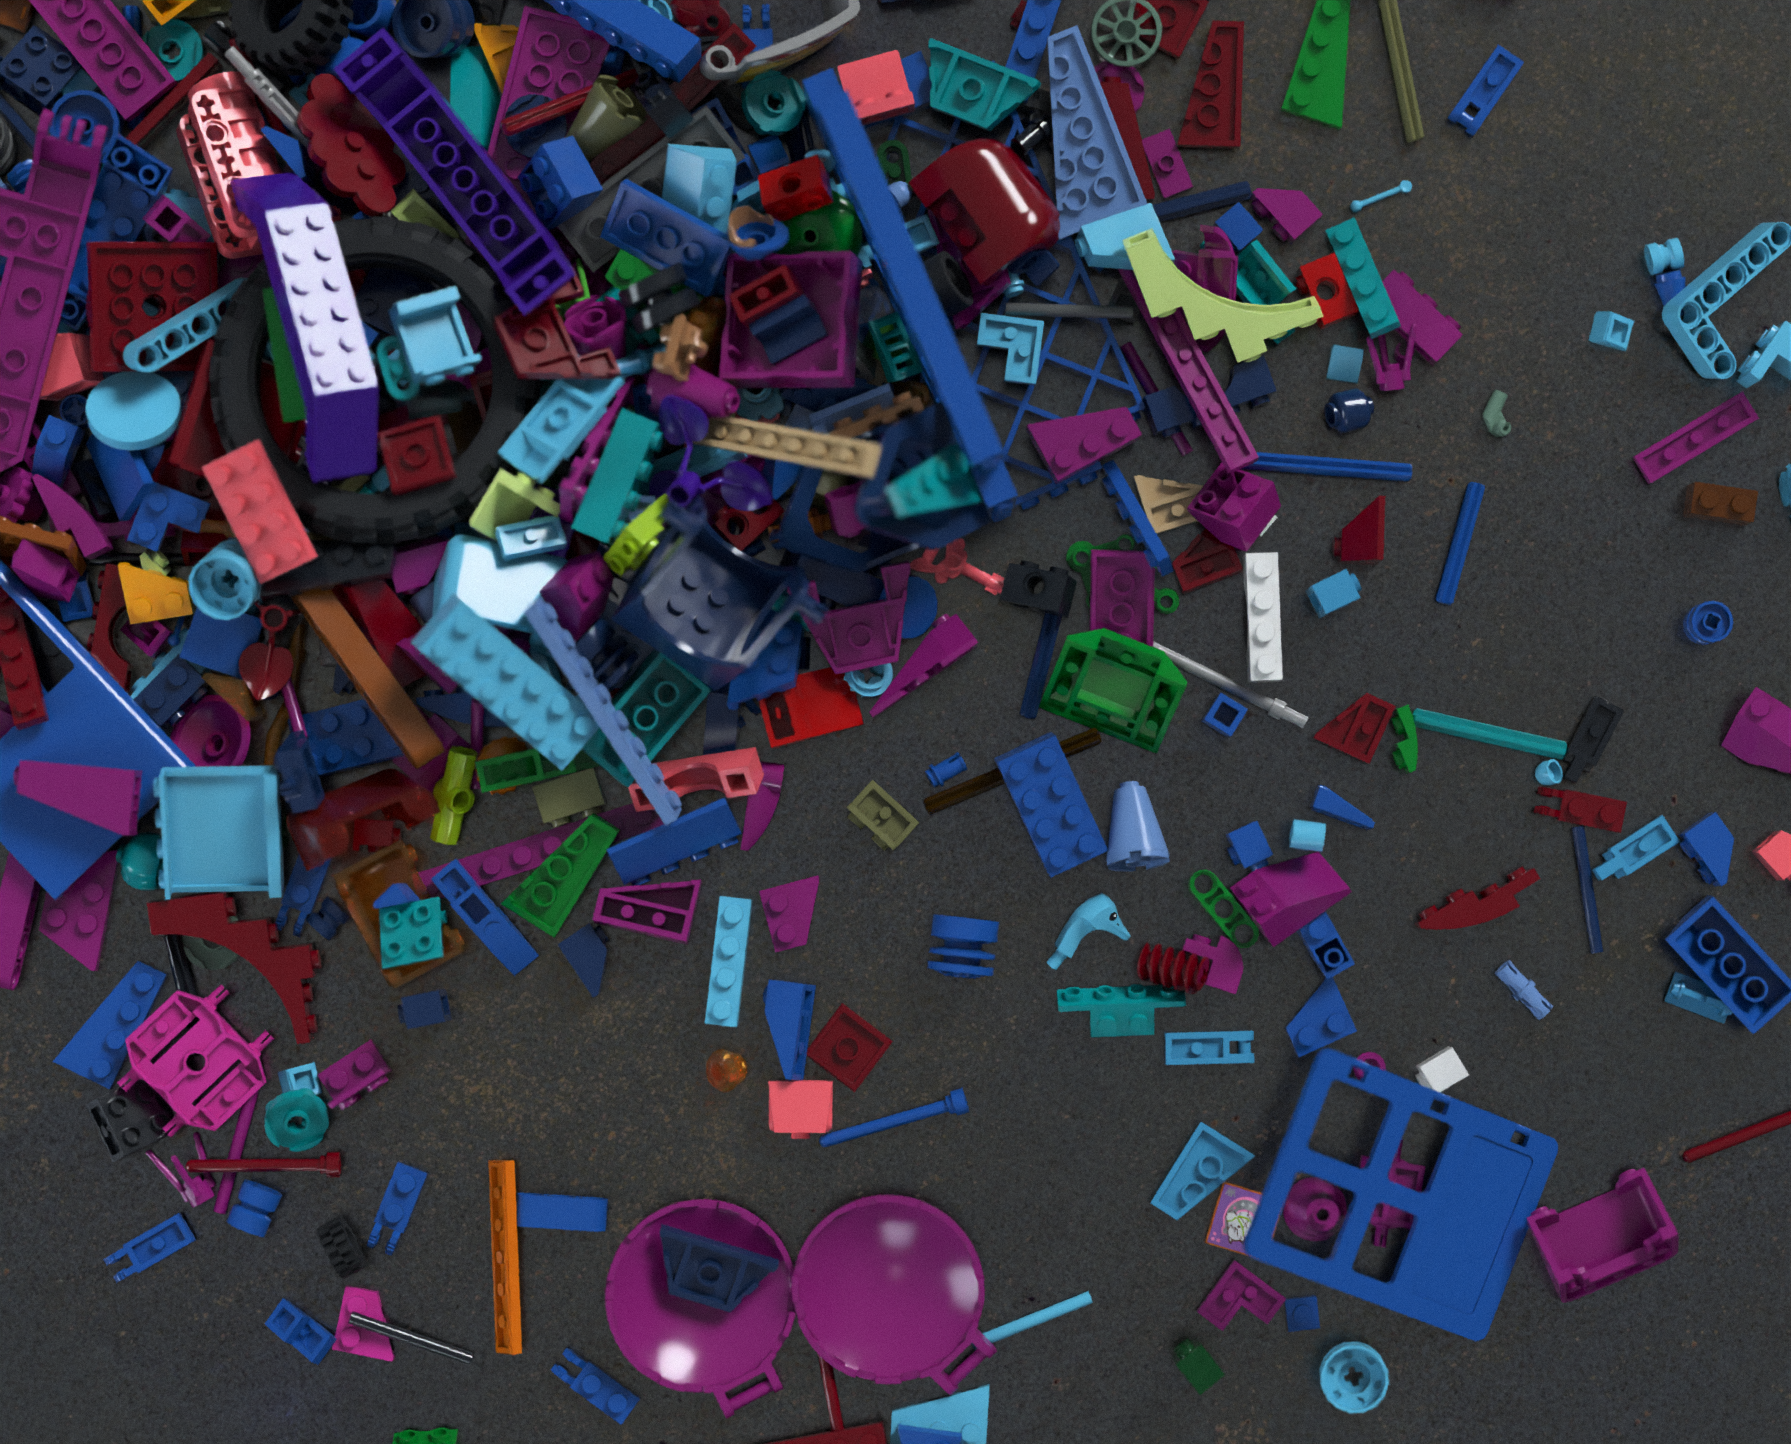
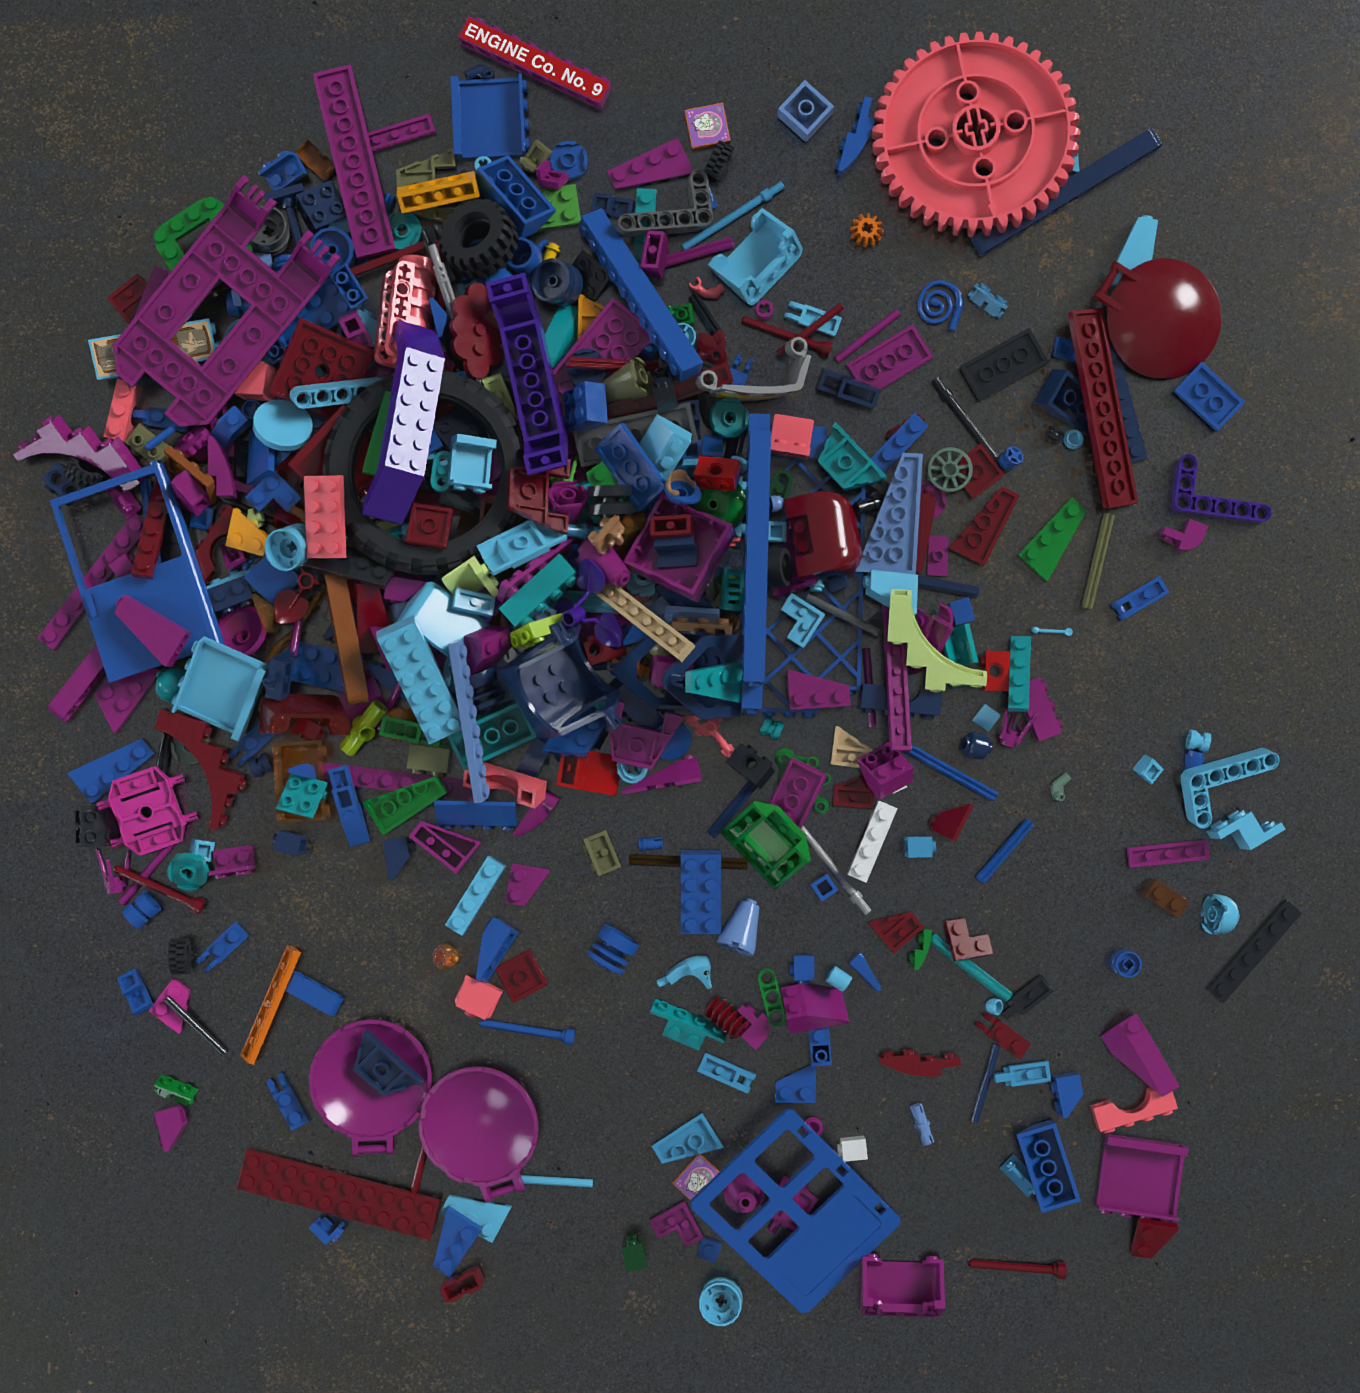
camera: 25 degrees right, 0 degrees up
blue hinge [103,1212,196,1283] -> none
blue plate [1102,459,1174,577] -> none
magenta slope [1250,188,1323,245] -> none
none -> teal wheel [759,716,784,741]
none -> plate [944,918,993,962]

